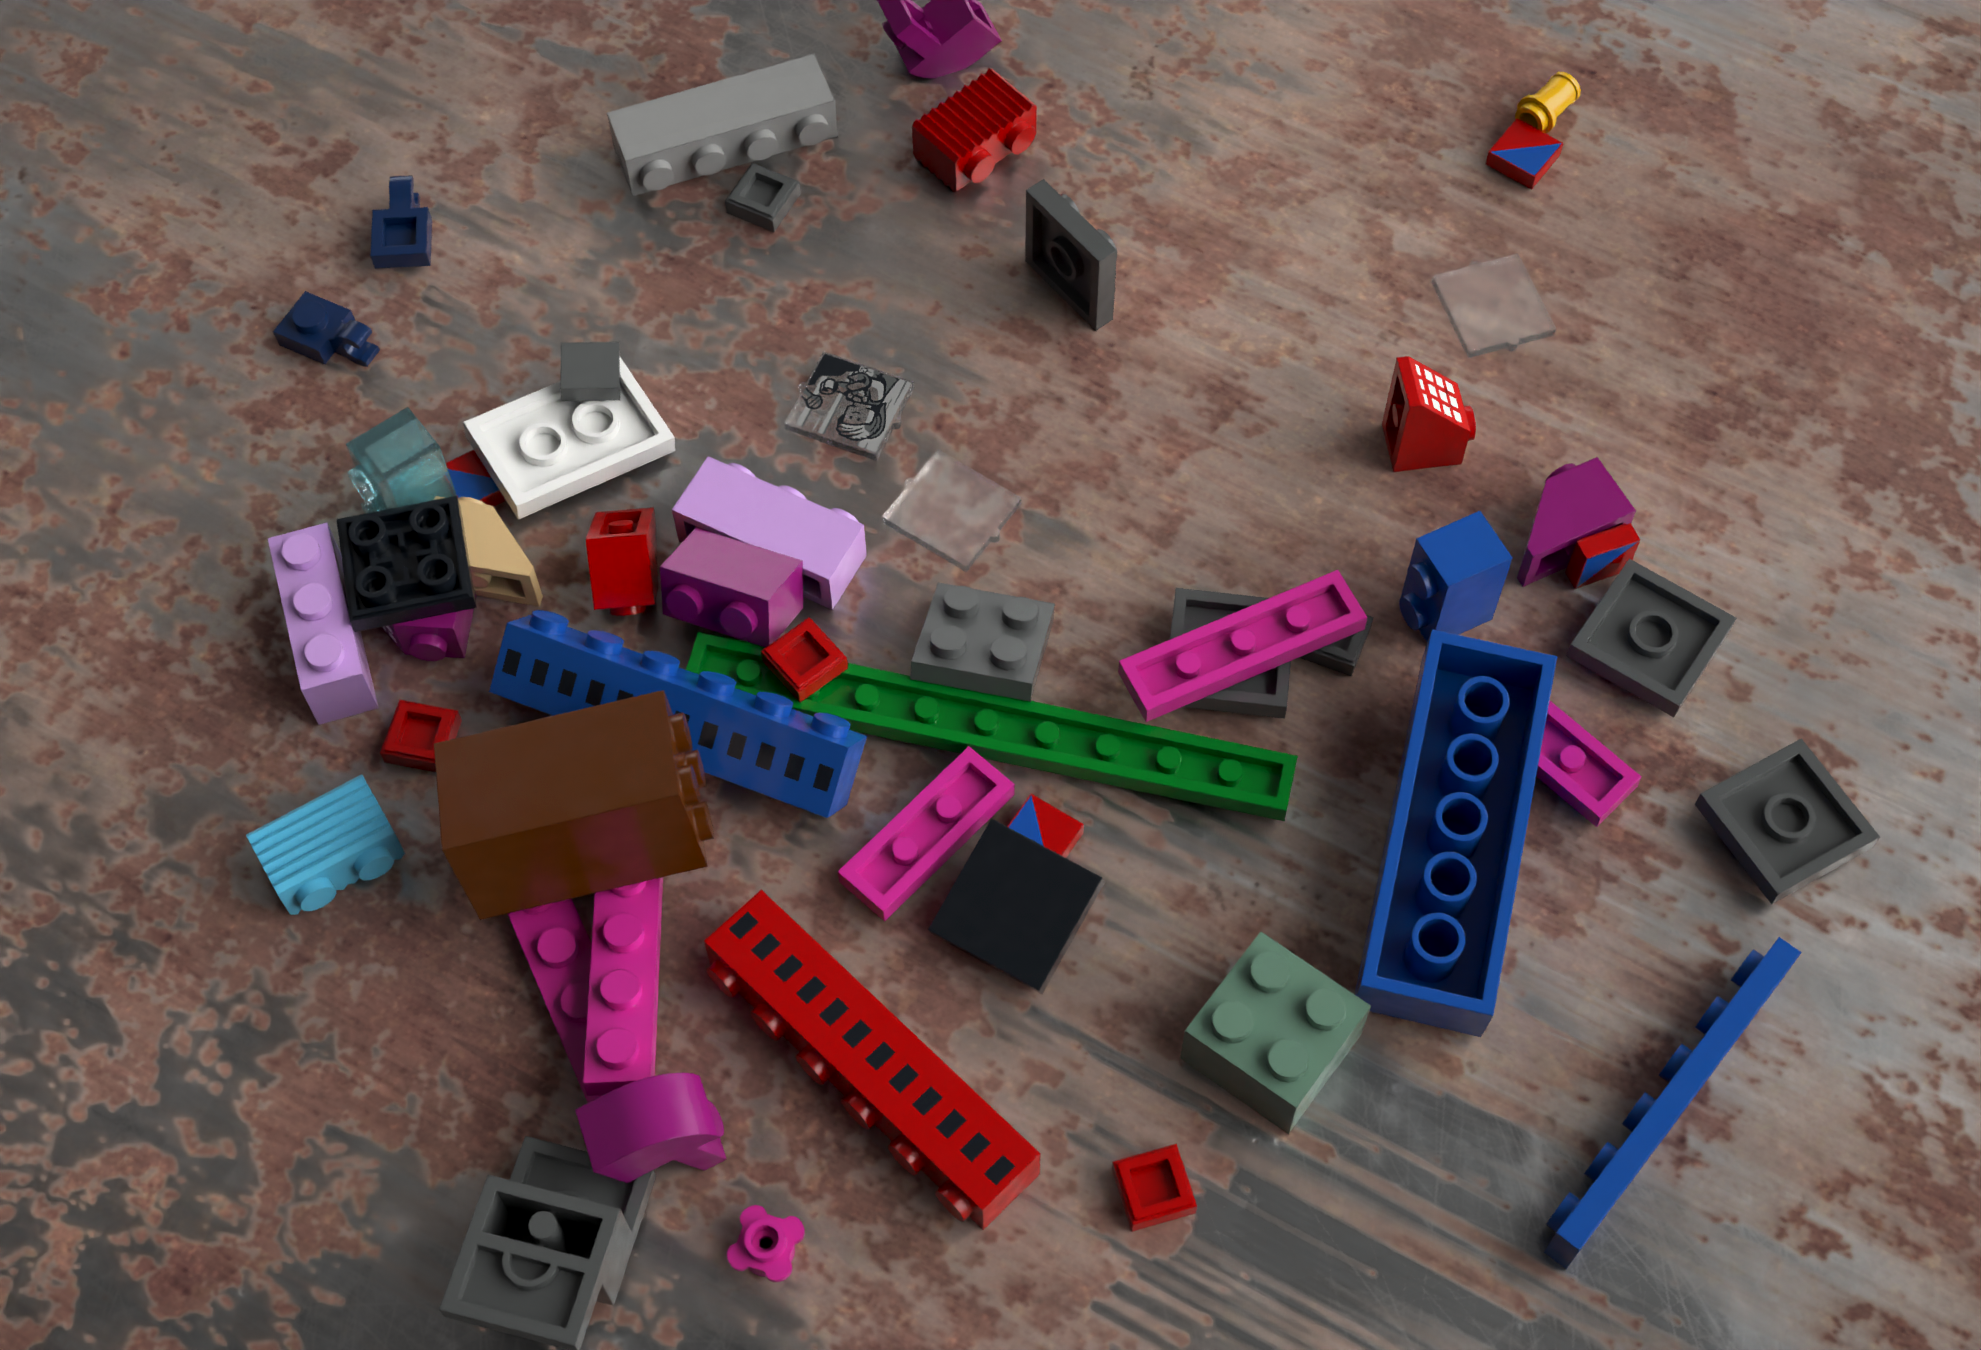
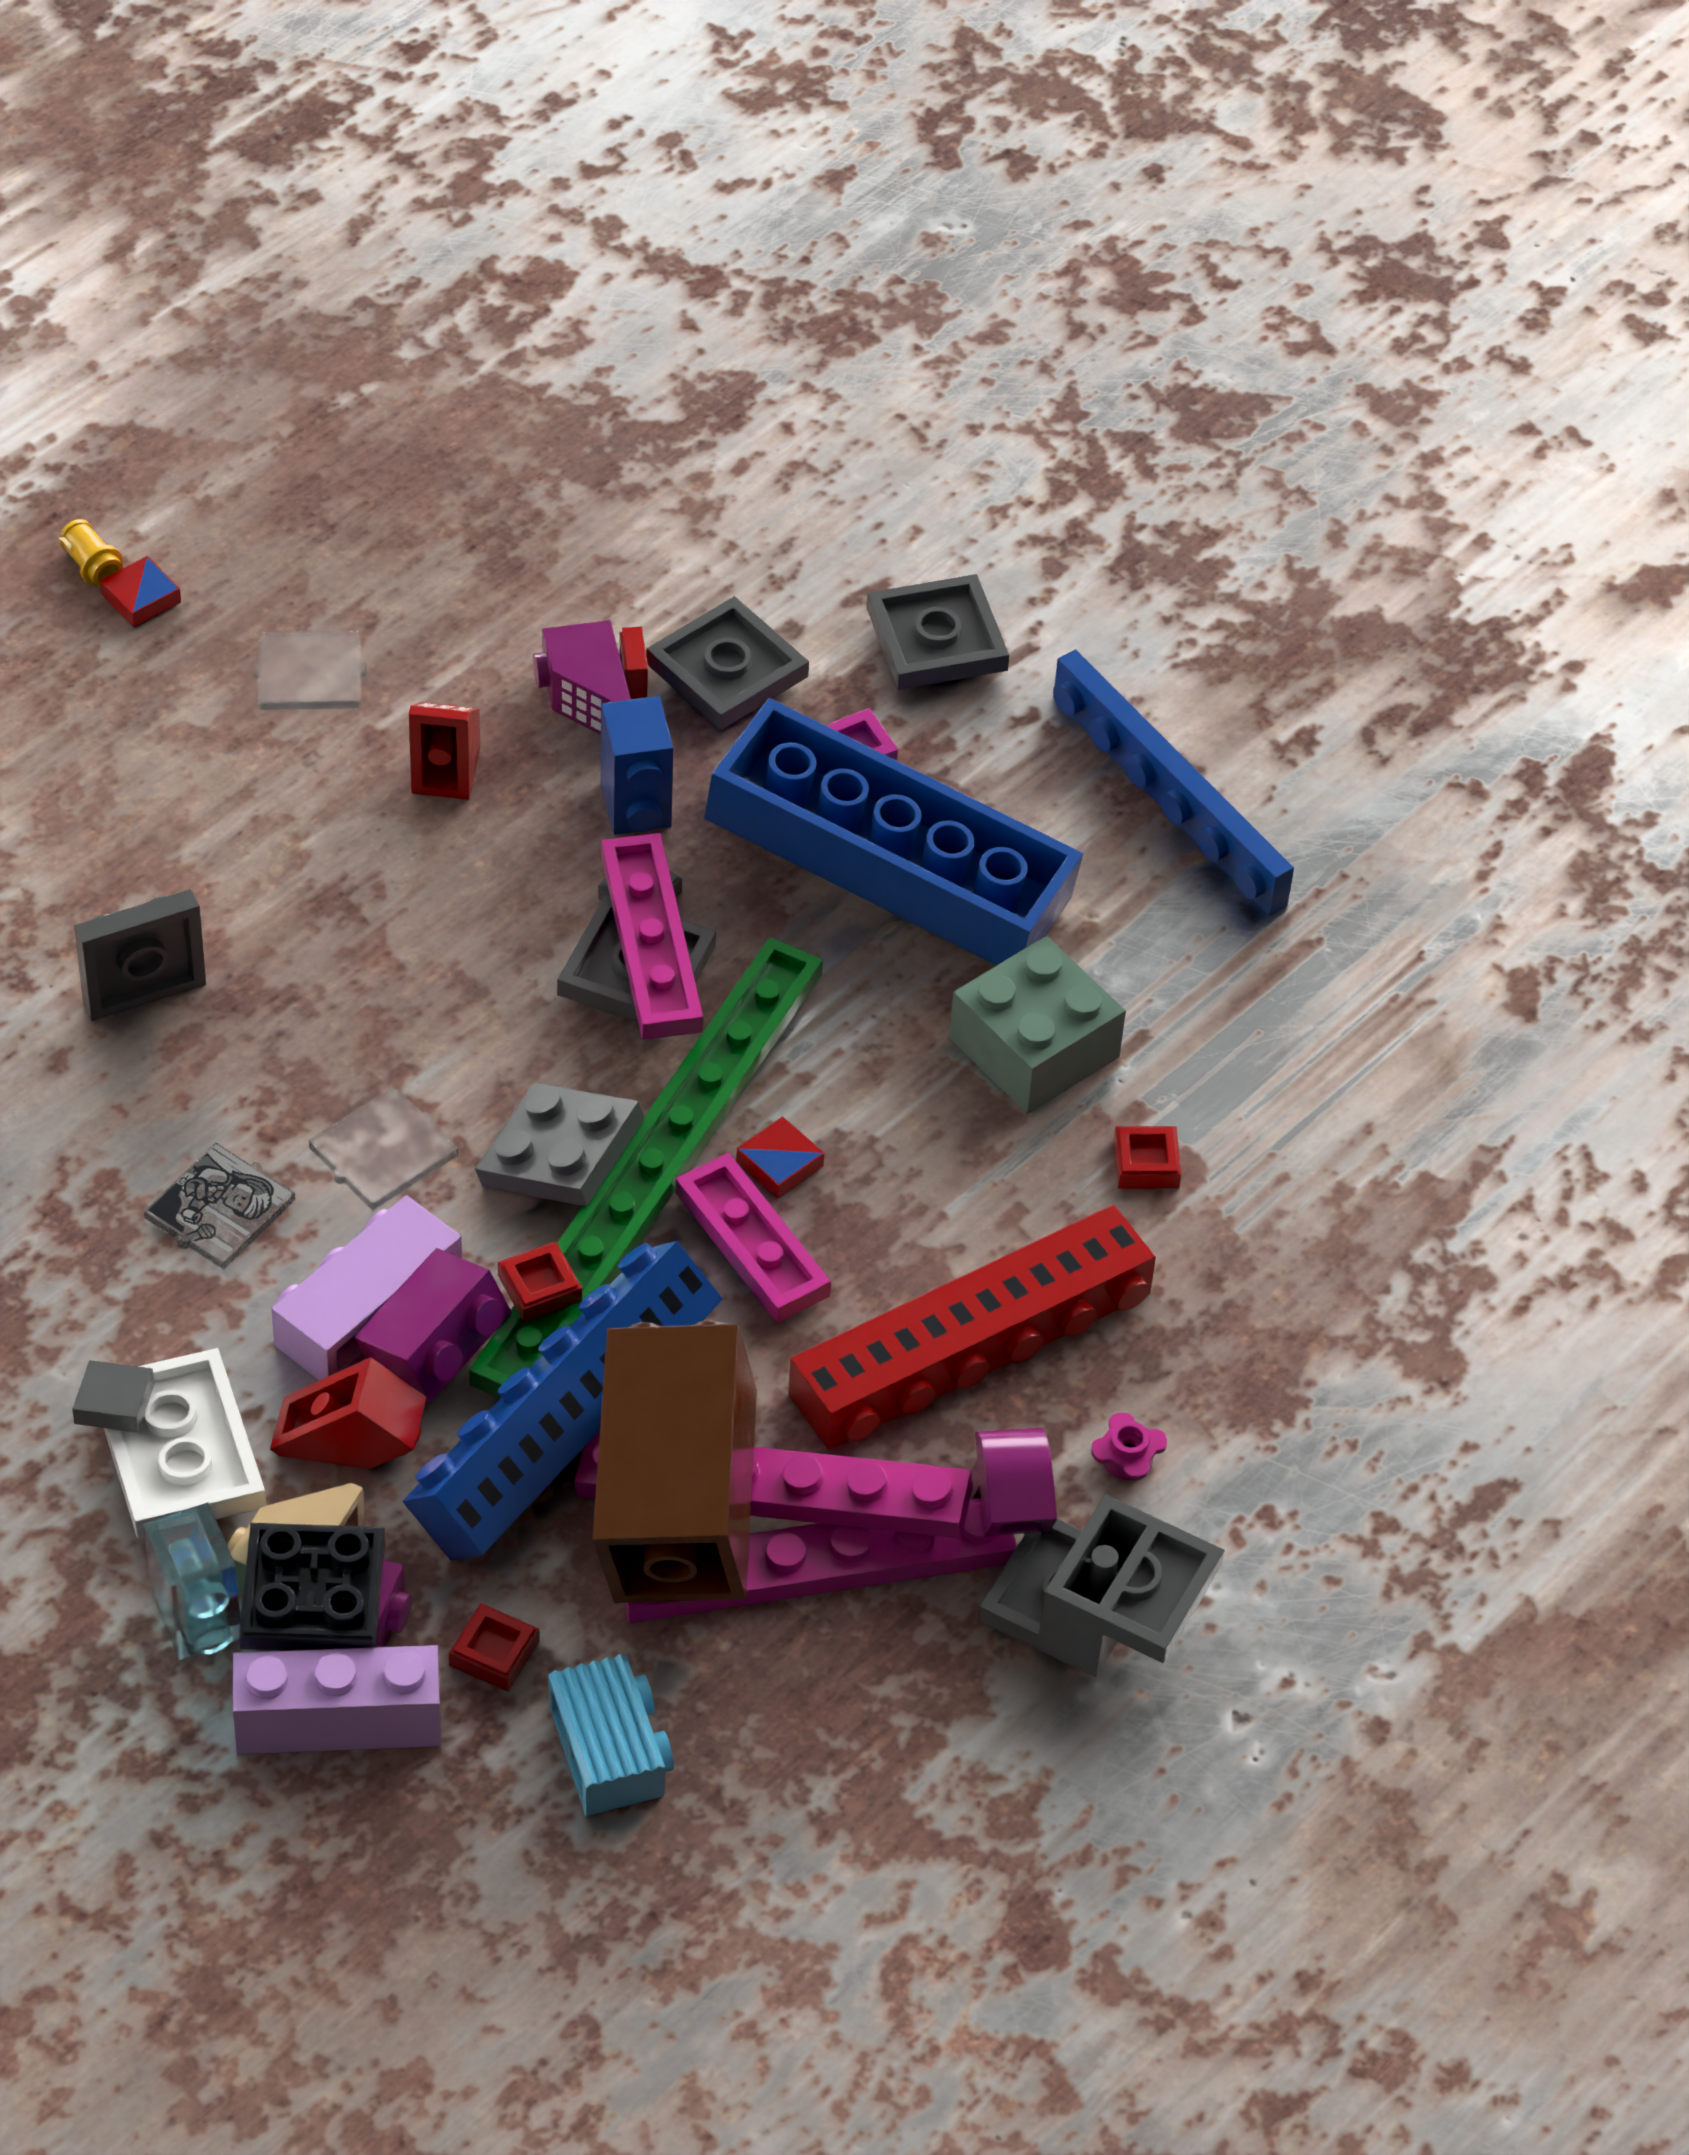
camera: 80 degrees left, 10 degrees down
black tile [928,818,1105,994] -> none

